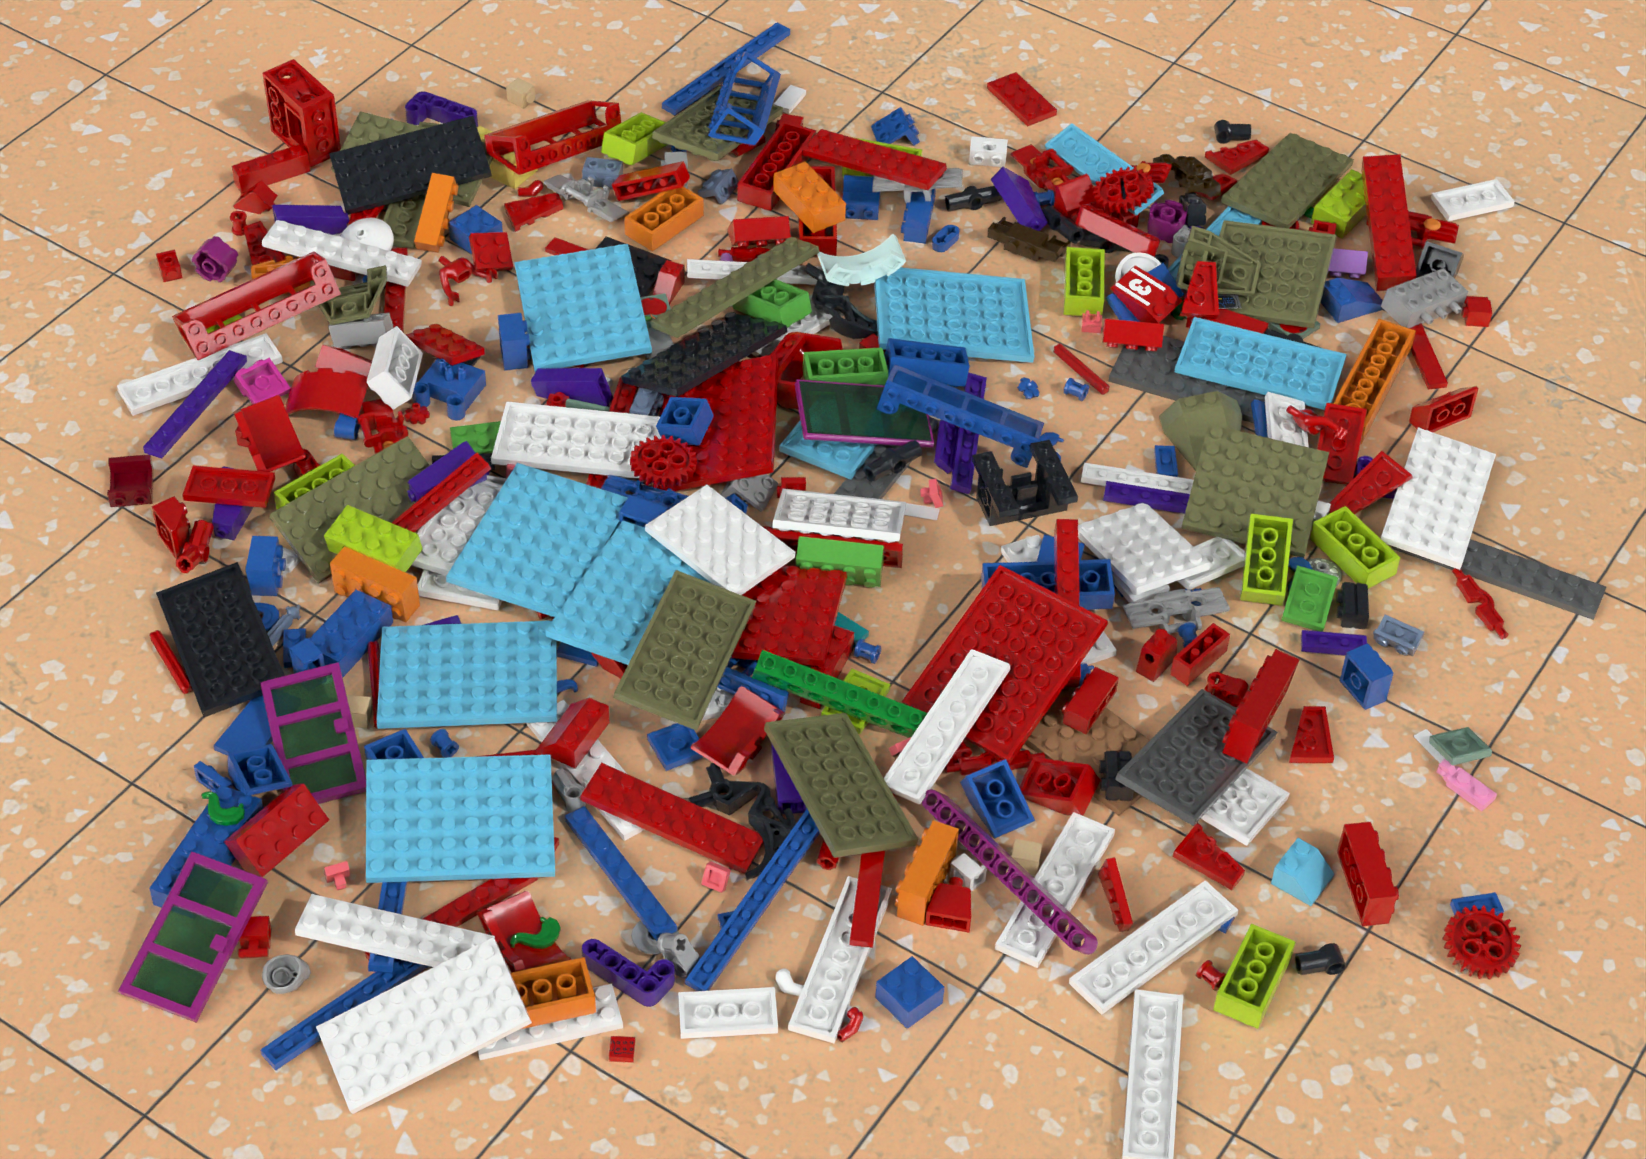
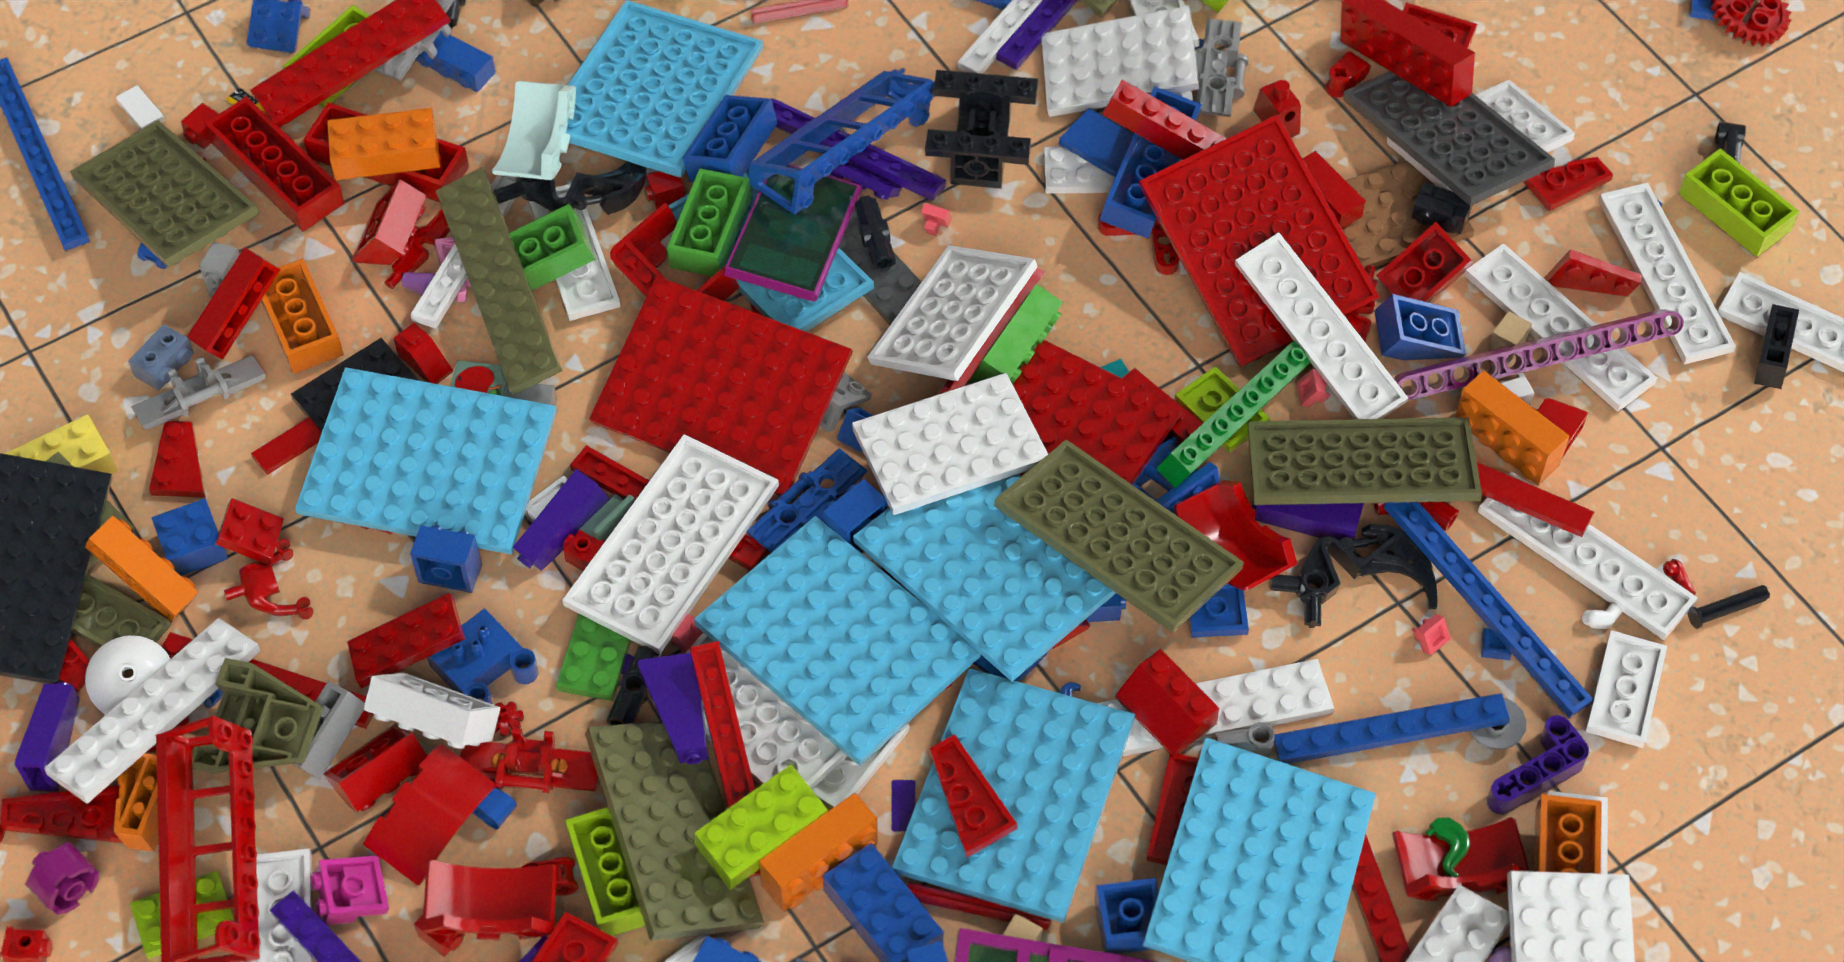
camera: 65 degrees left, 10 degrees up
blue bush [430,729,459,758] -> none
red window [484,100,622,175] -> none
red arm [518,180,544,197] -> none
red plate [580,762,763,874] -> none
lime brick [601,112,669,165] -> none
red tile [609,1036,636,1063] -> none
black plate [621,312,788,397] -> none
sand blue brick [630,388,664,416] -> none
red gear [630,435,697,489] -> none
blue brick [656,397,714,445] -> none
light grey piece [657,932,700,978] -> none
sand blue bracket [698,168,739,204] -> none
blue window [708,51,781,145] -> none
red bracket [777,477,806,498] -> none
blue panel [843,175,880,220] -> none
blue bush [854,638,881,664] -> none
blue brick [875,956,945,1029] -> none
white sticker [905,503,940,520] -> none
blue beam [932,225,959,252] -> none
blue plant [1017,377,1040,399] -> none
blue bush [1063,378,1089,401] -> none
red brick [1170,623,1230,686] -> none
blue bush [1177,622,1198,648] -> none
red bush [1196,960,1226,991] -> none
medium azure slope [1271,838,1334,906] -> none
red brick [1337,821,1399,927] -> none
none -> red wing [929,734,1018,858]
none -> black axle [1688,585,1770,629]
none -> black slope [1754,304,1799,389]

